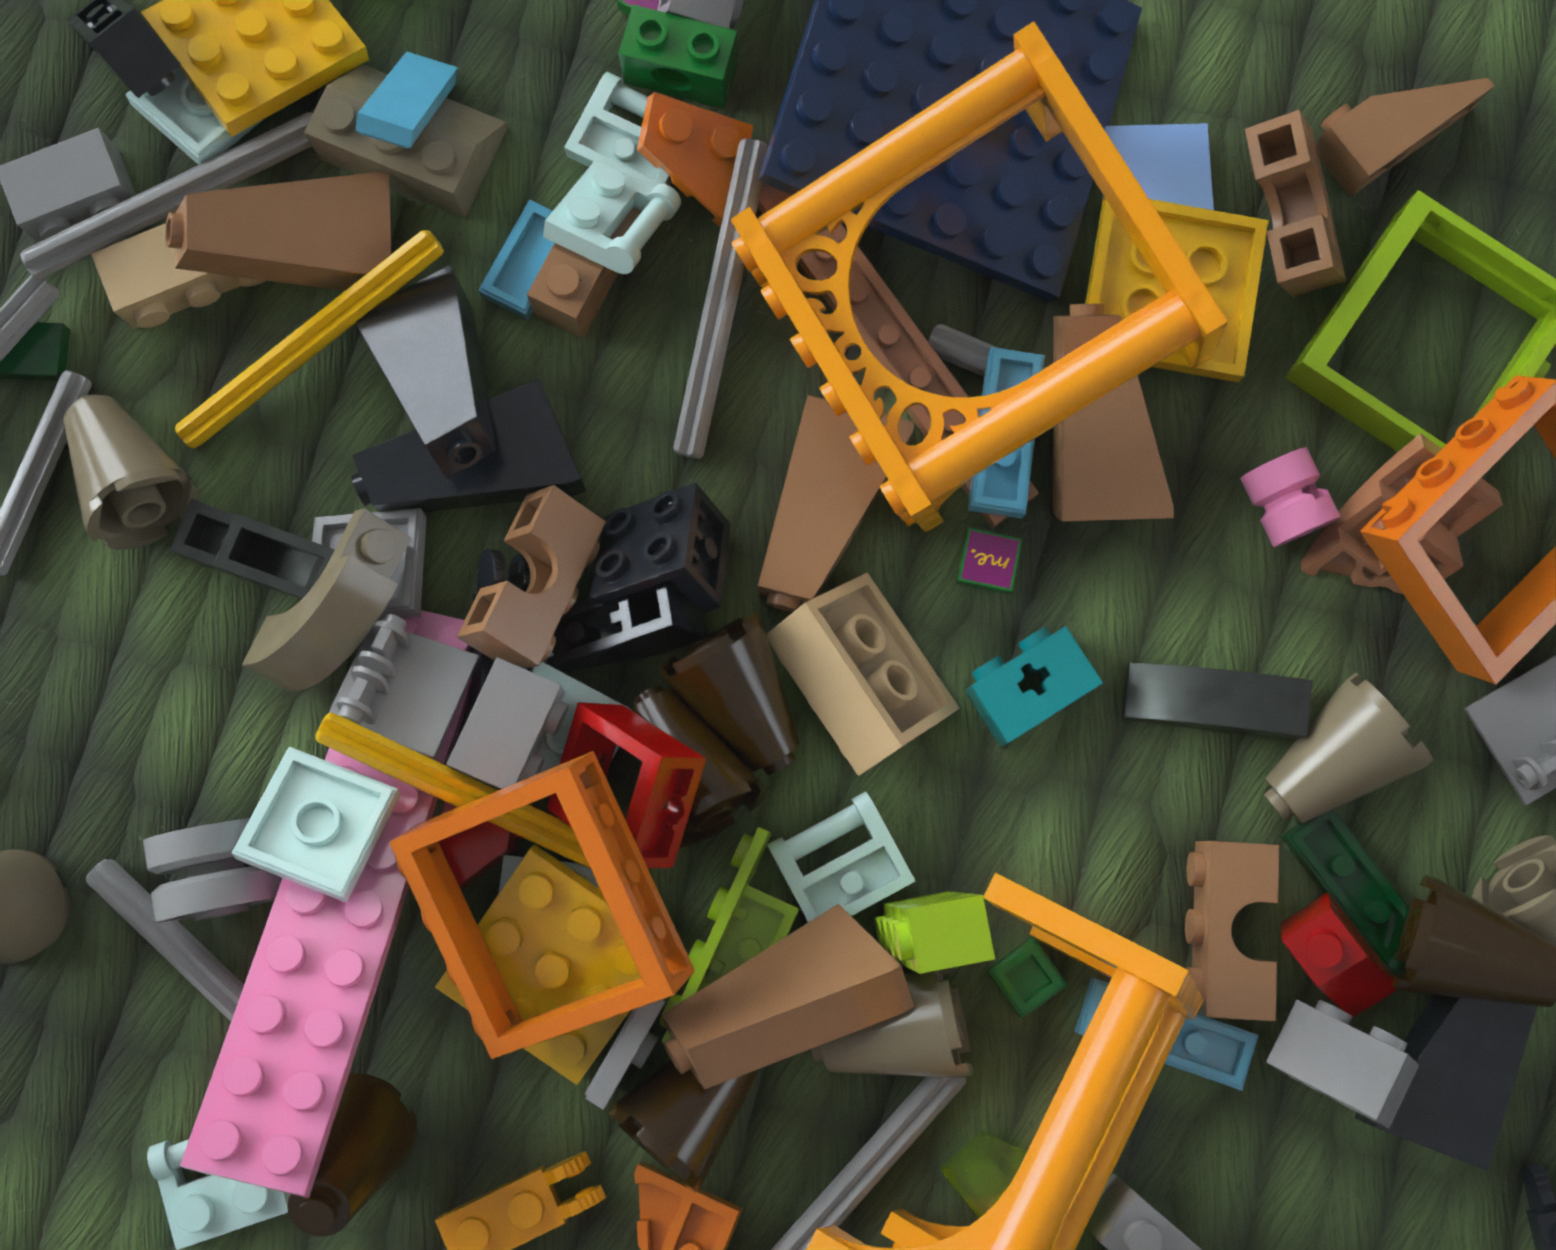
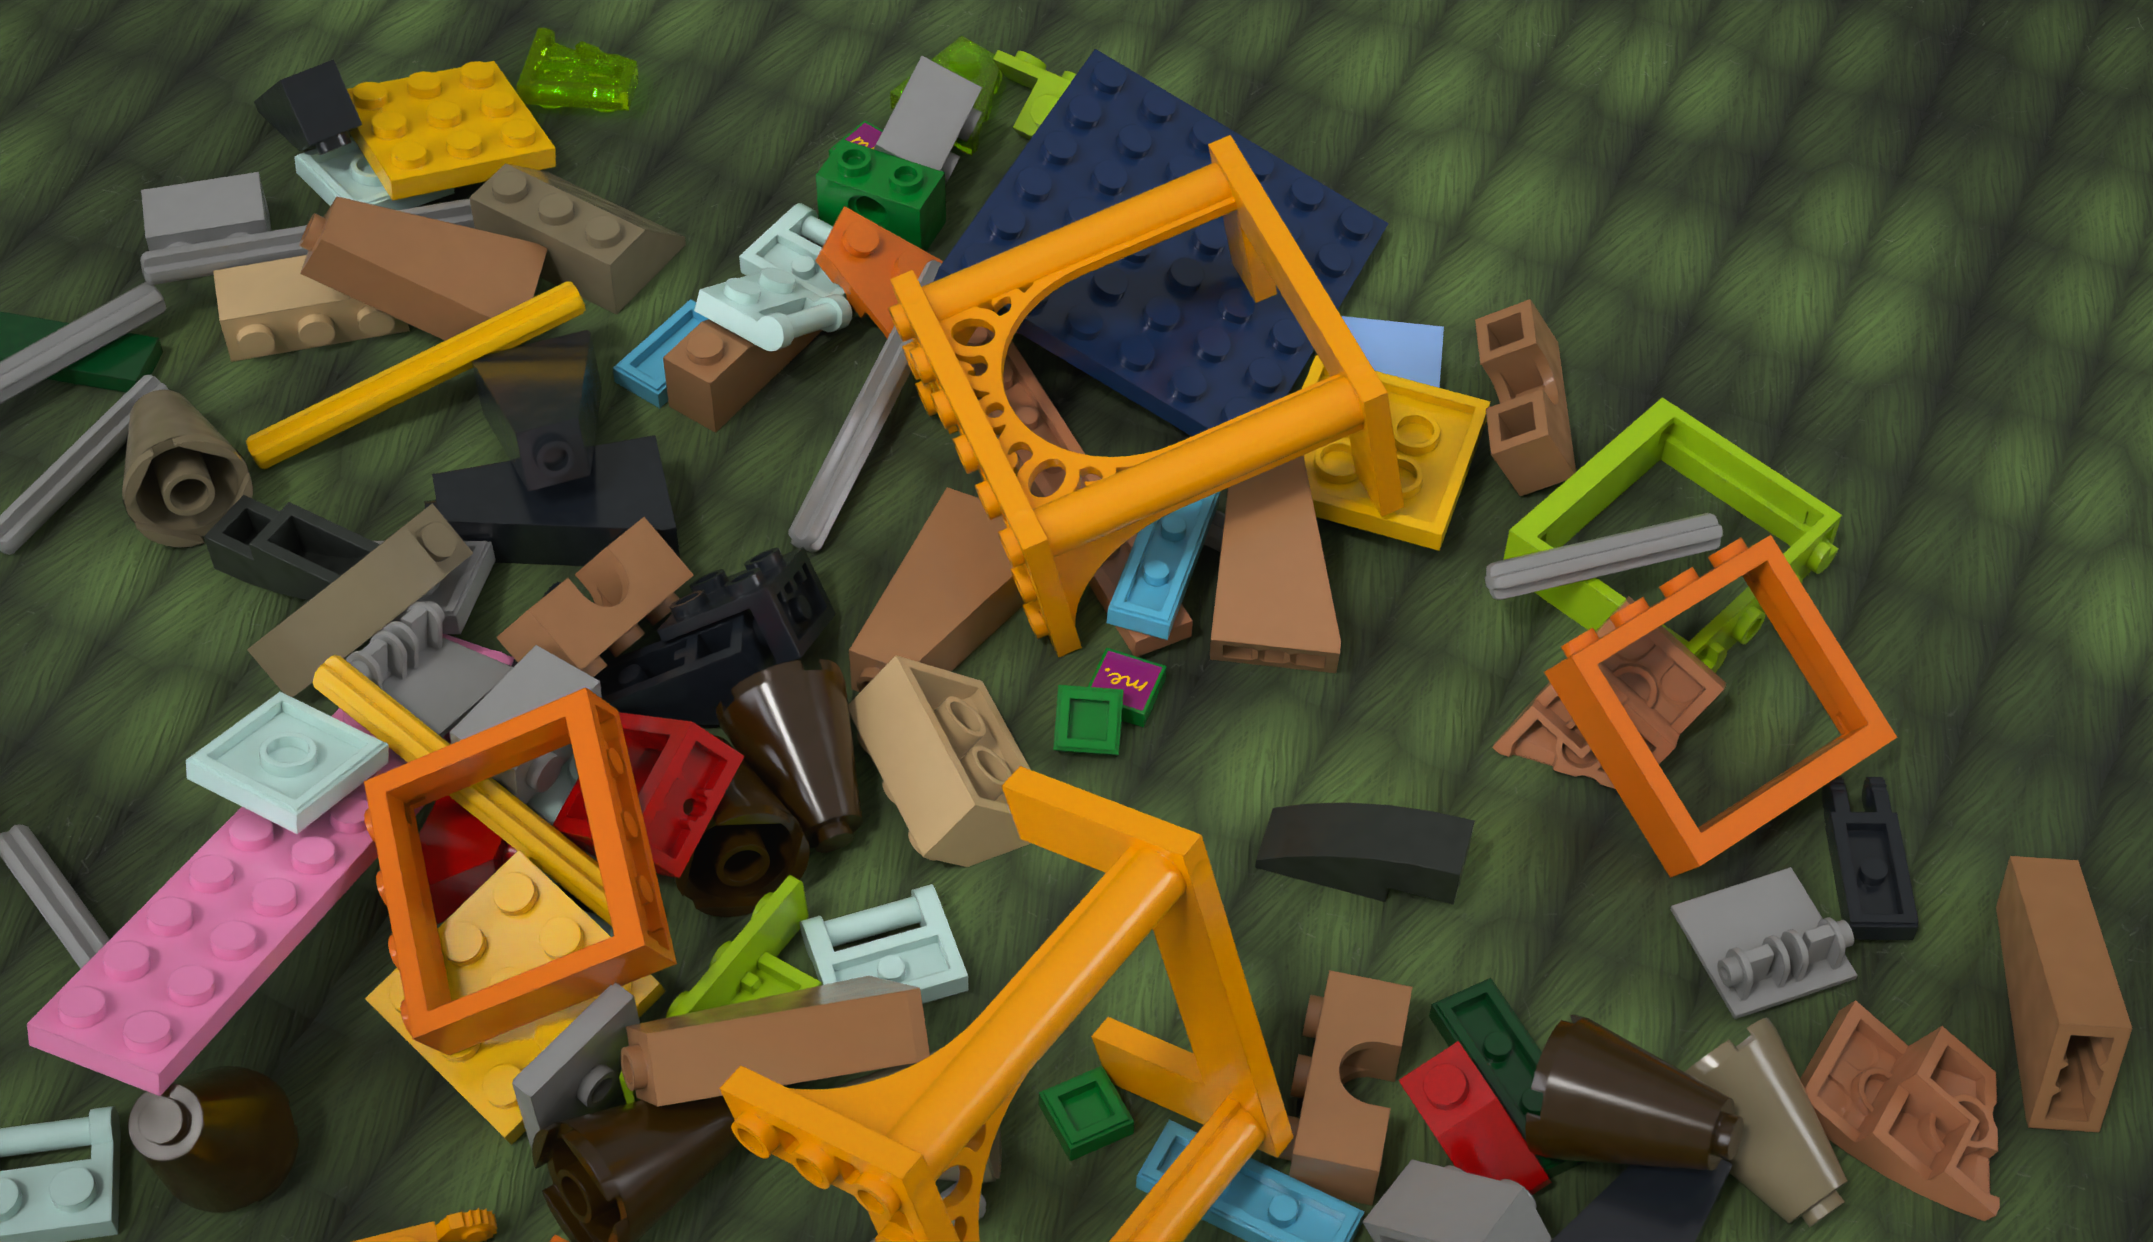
camera: 10 degrees right, 30 degrees down
light grey wheel [143,818,282,923] -> none
medium azure tile [355,51,458,148] -> none
lime brick [875,891,996,974] -> none
teal brick [965,626,1103,747] -> none
bright pink wheel [1240,447,1341,548] -> none
dark tan cone [1263,672,1433,823] -> none
medium nougat slope [1316,78,1495,197] -> none
none -> green tile [1053,685,1124,756]
none -> light grey axle [1484,513,1723,600]

